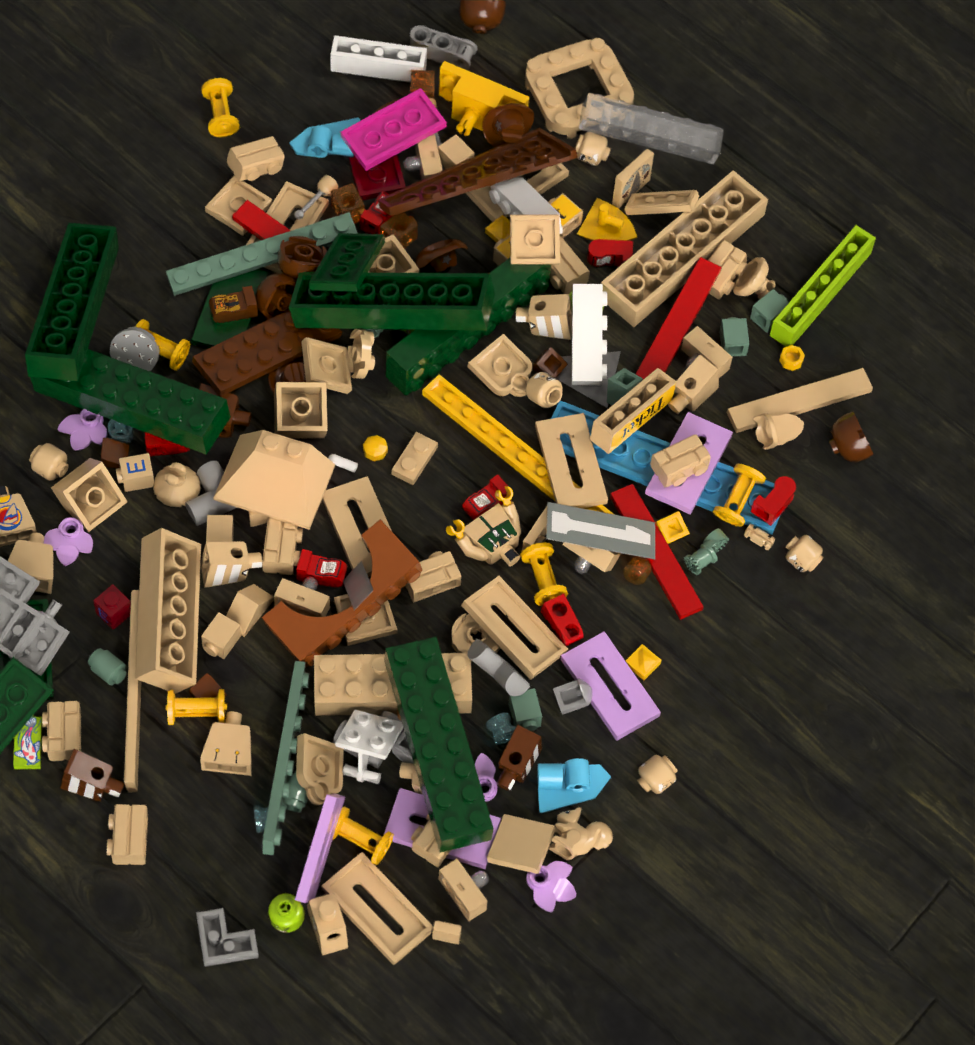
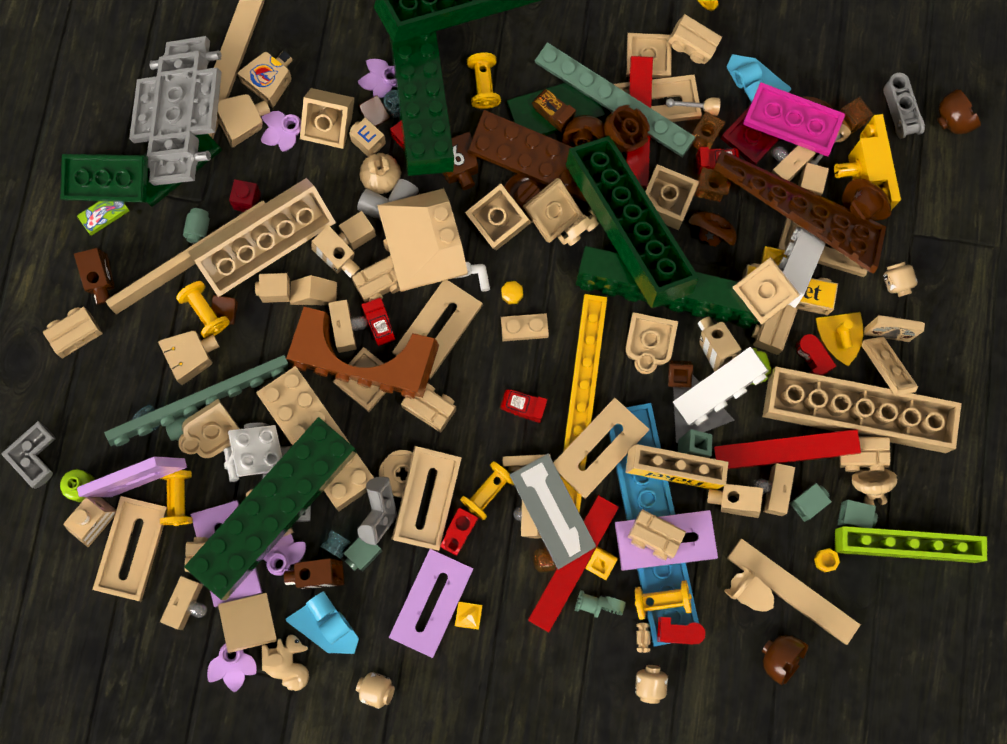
camera: 55 degrees right, 15 degrees up
tan head [29,443,69,481] -> none
tan brick [42,701,81,761] -> none
light grey tile [110,327,160,371] -> none
dark green tile [309,233,385,292] -> none
white brick [331,36,427,84] -> none
light grey sticker [343,561,373,611] -> none
tan tile [432,921,462,944] -> none
tan torso [446,486,521,566] -> none
tan plate [525,38,634,138] -> none
tan head [526,372,562,408] -> none
light grey plate [553,678,593,715] -> none
clear brick [578,93,724,164] -> none

